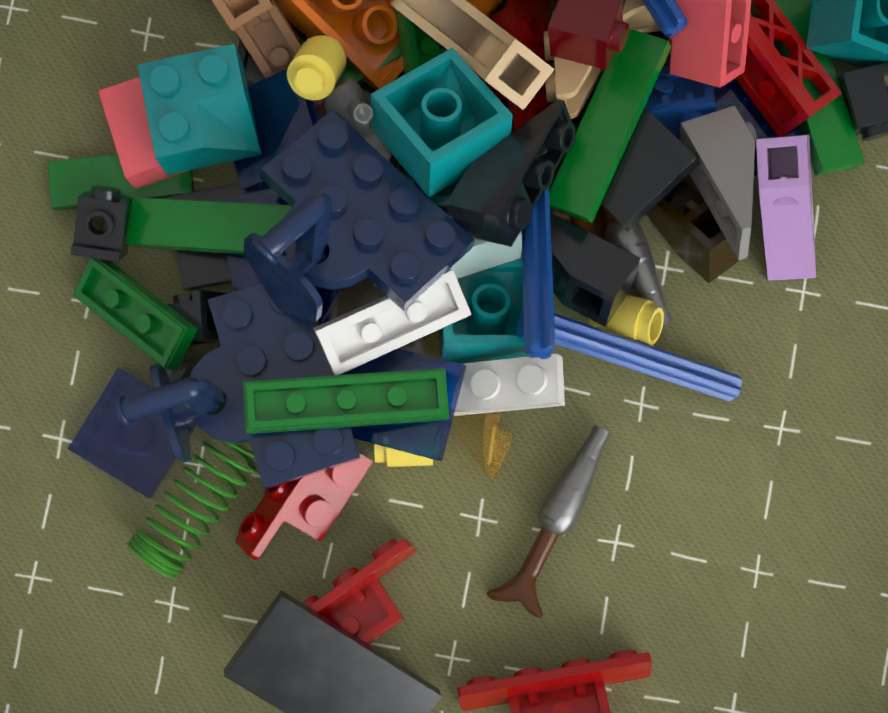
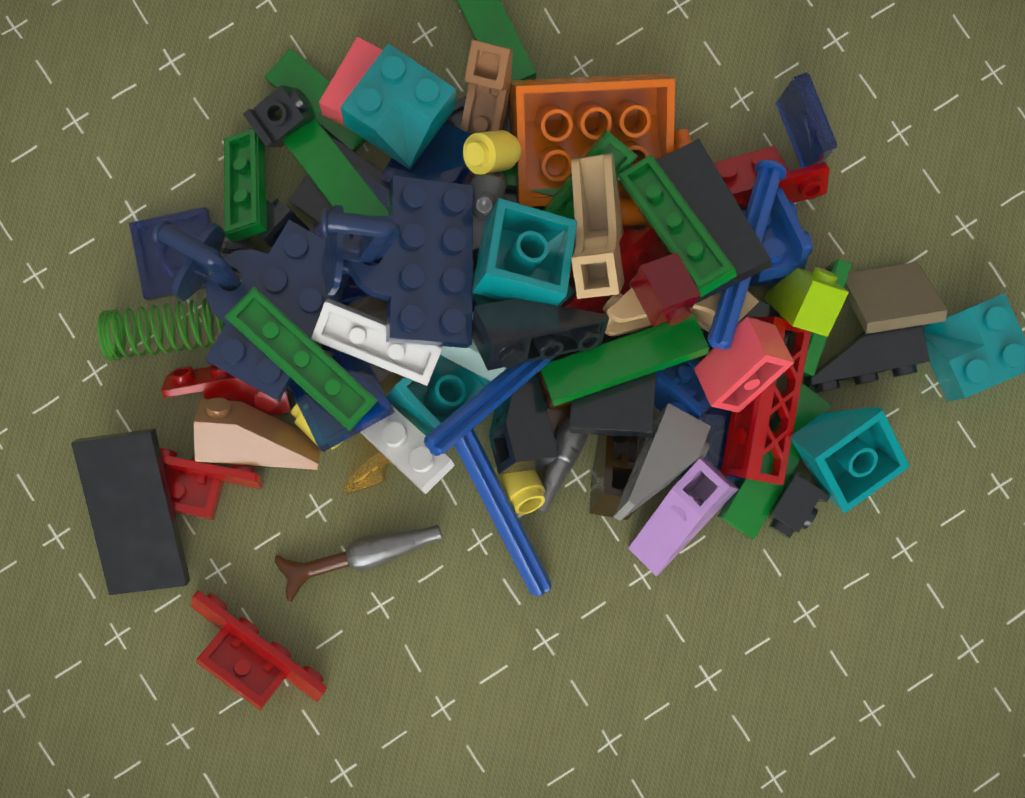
camera: 40 degrees right, 0 degrees up
none -> slope [194,398,321,470]

